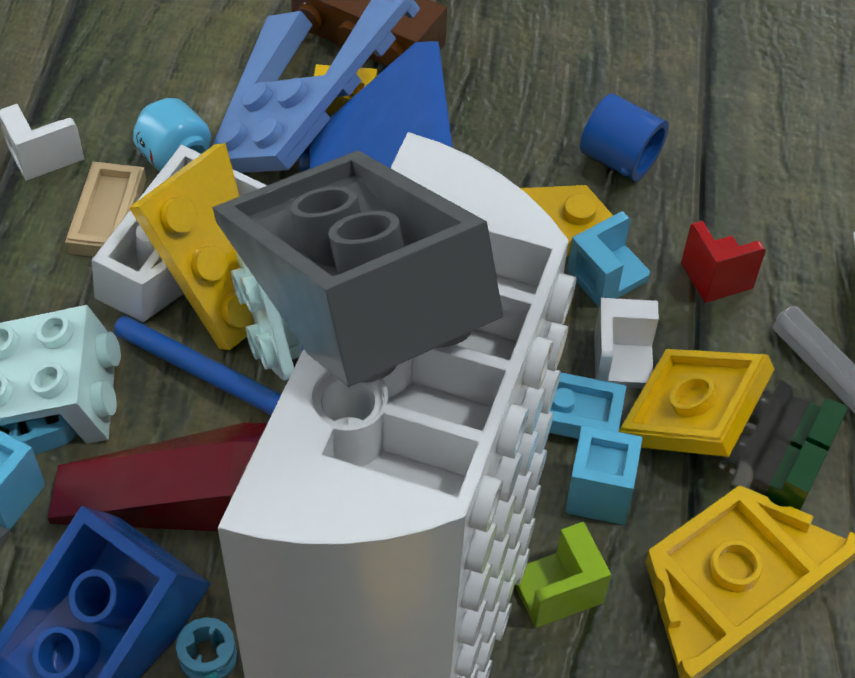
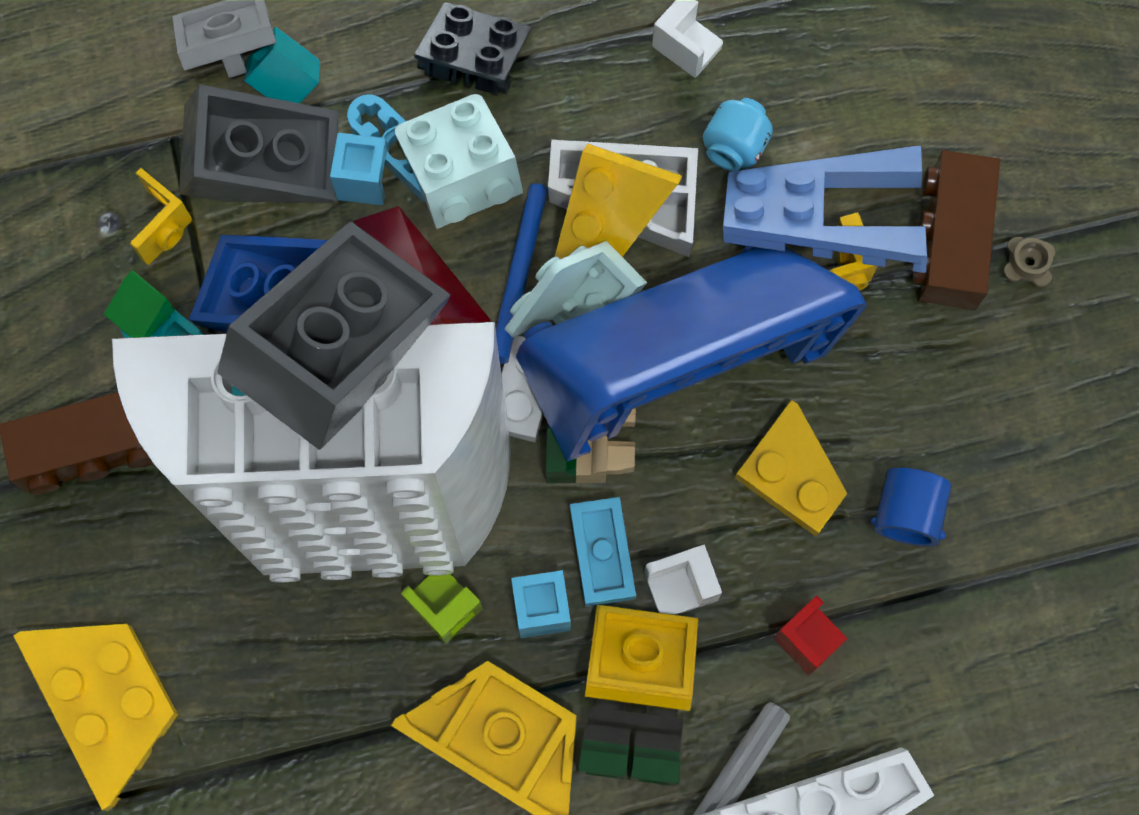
camera: 70 degrees right, 20 degrees up
tan tile [65,161,146,257] -> none
medium azure panel [567,211,650,307] -> none

